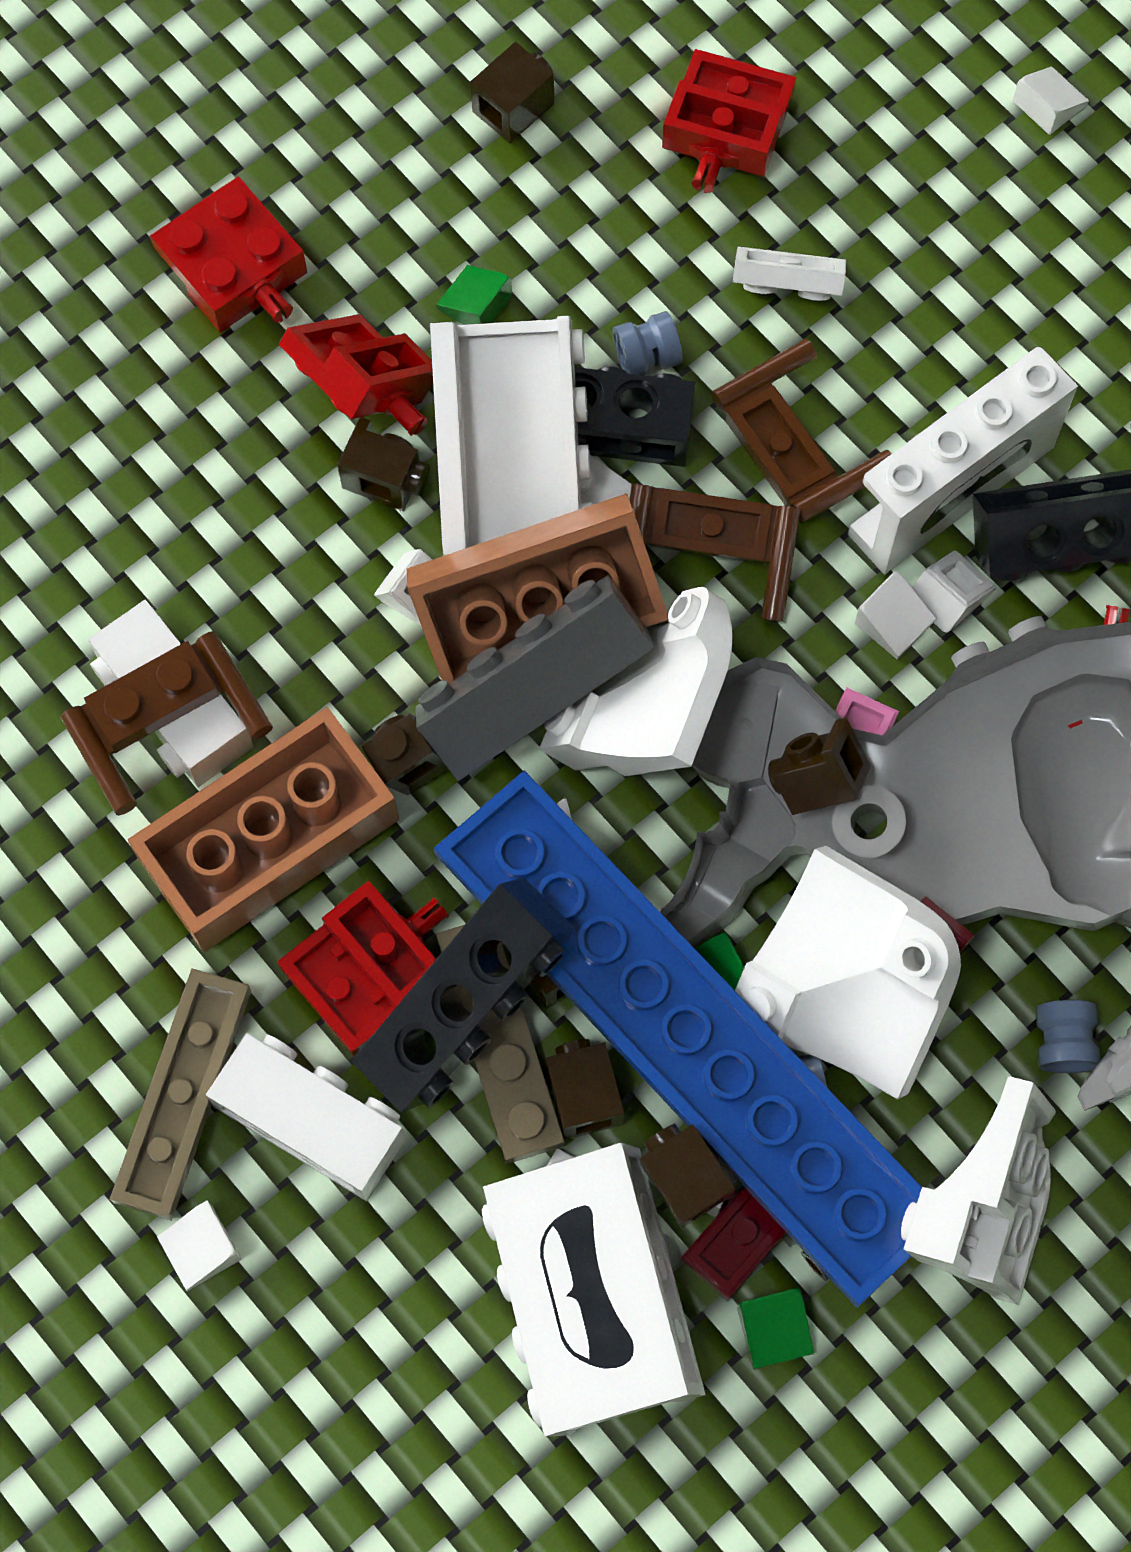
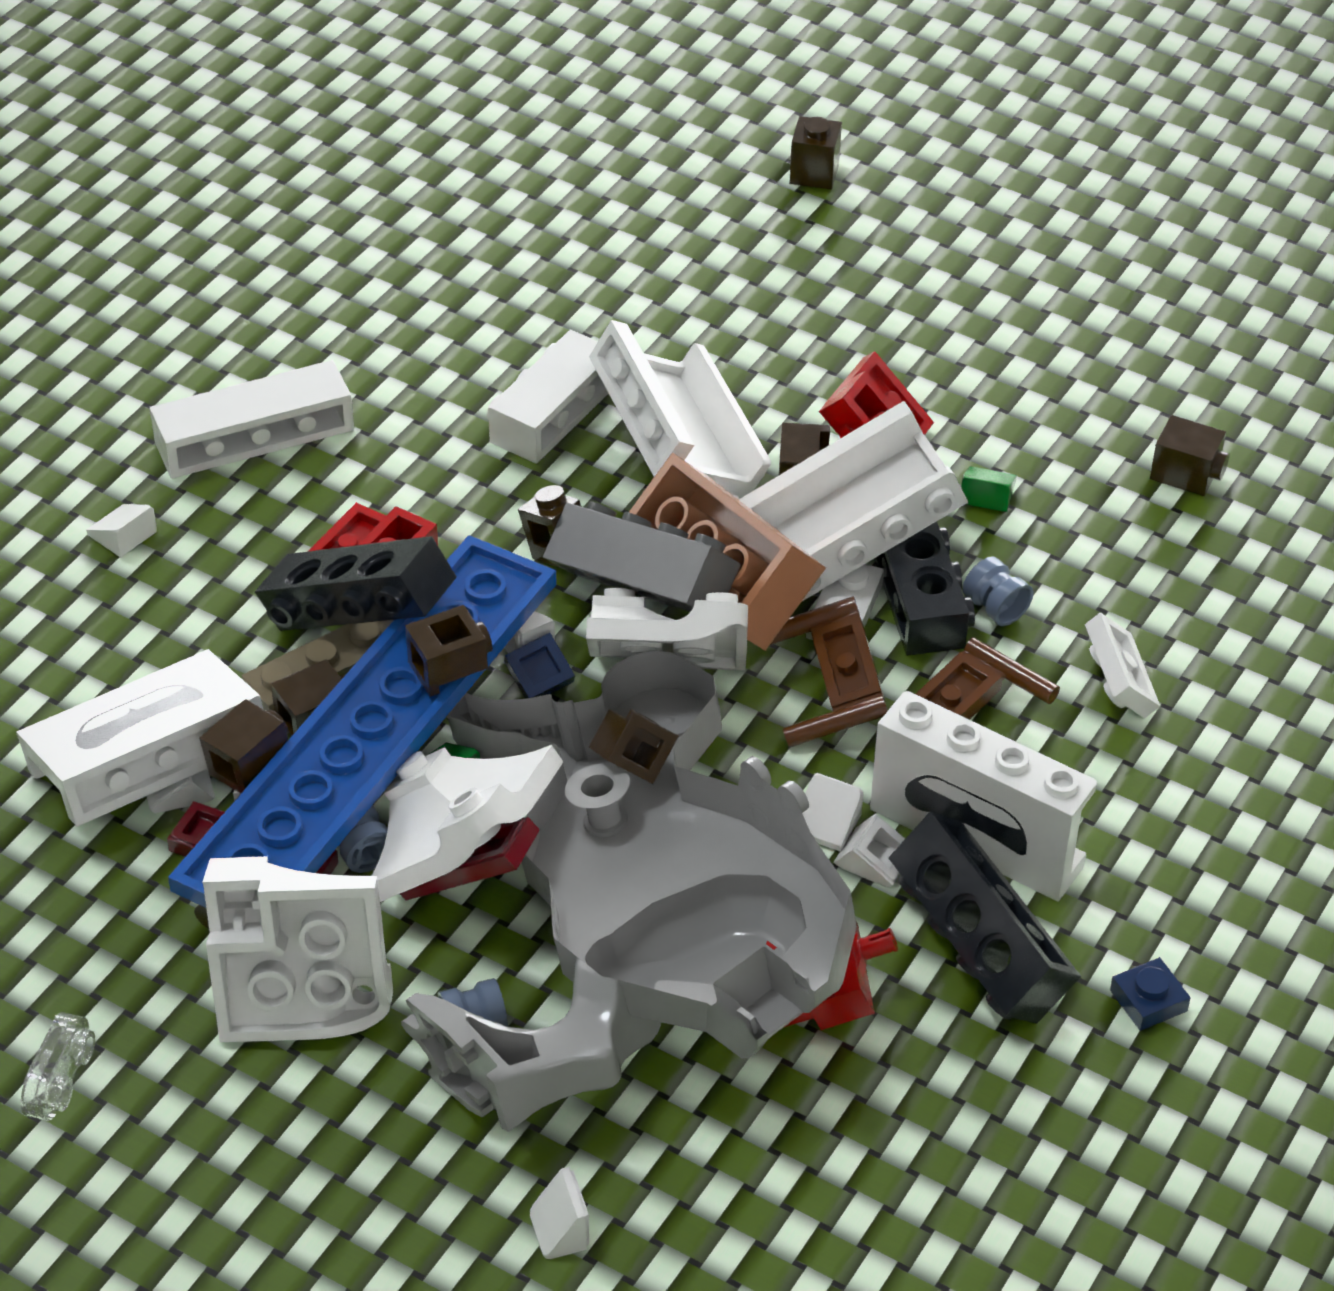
camera: 70 degrees right, 25 degrees down
reddish brown plate [60,631,273,816] -> none
dark tan plate [109,968,252,1221] -> none
nougat brick [127,707,400,953] -> none
red plate [150,176,308,333] -> none
white brick [206,1033,406,1201] -> none
red plate [662,49,797,193] -> none
green slope [737,1288,814,1370] -> none
none -> clear plate [21,1012,95,1121]
none -> white brick [150,360,354,479]
none -> dark brown brick [405,605,493,697]
none -> dark blue plate [504,633,575,699]
none -> white panel [589,320,771,498]

